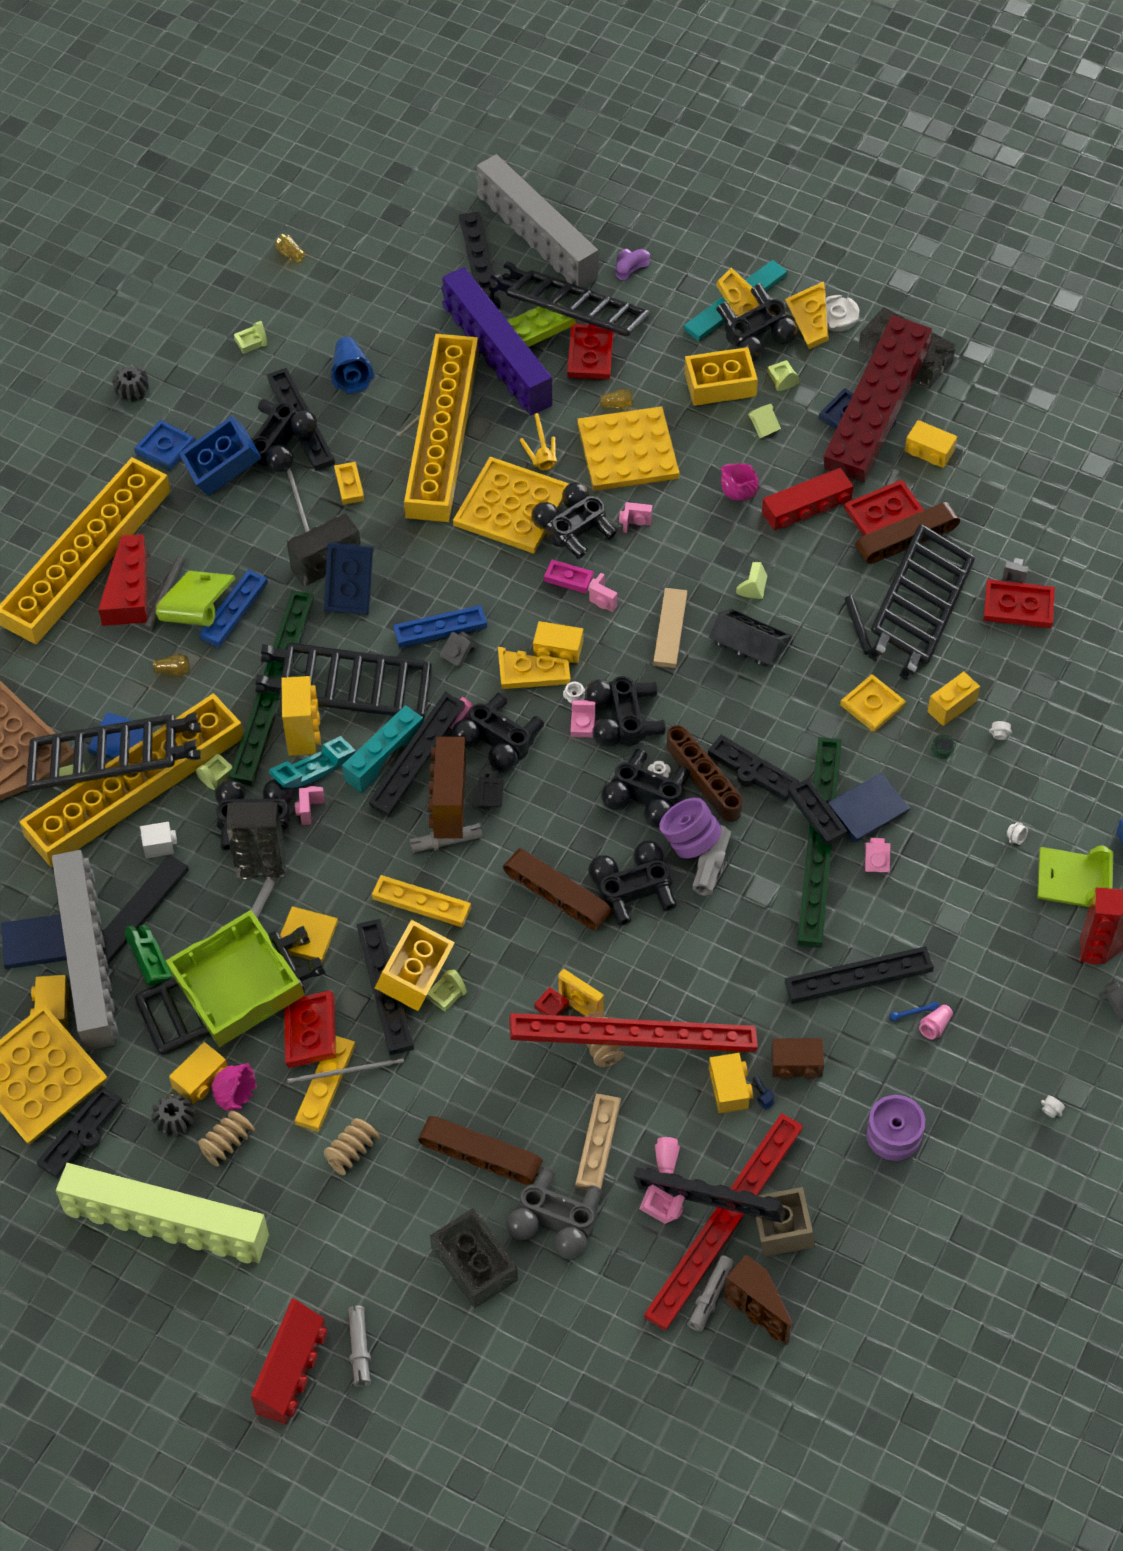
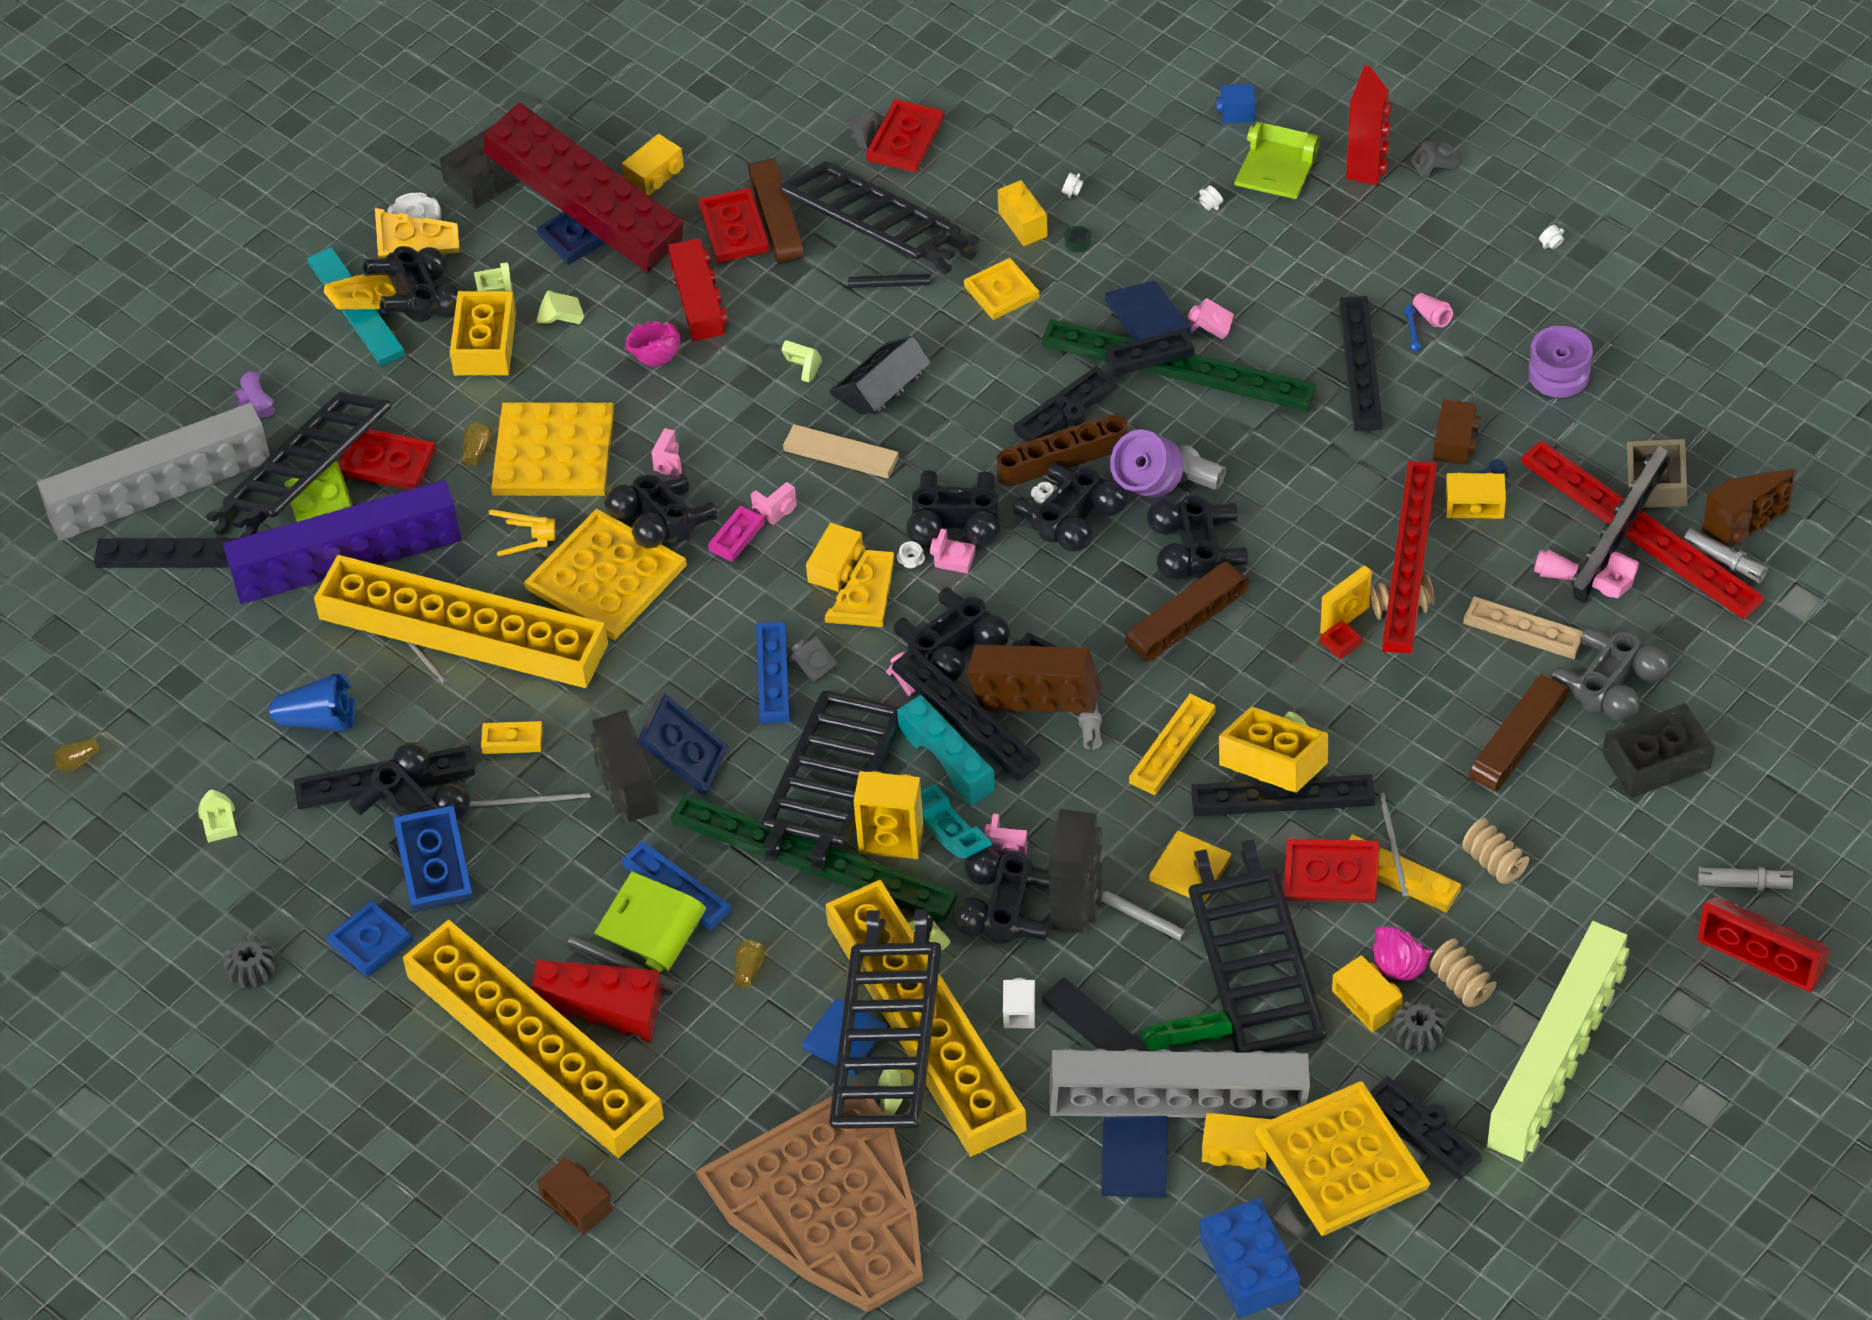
camera: 75 degrees left, 5 degrees down
lime tile [166,910,305,1047] -> none

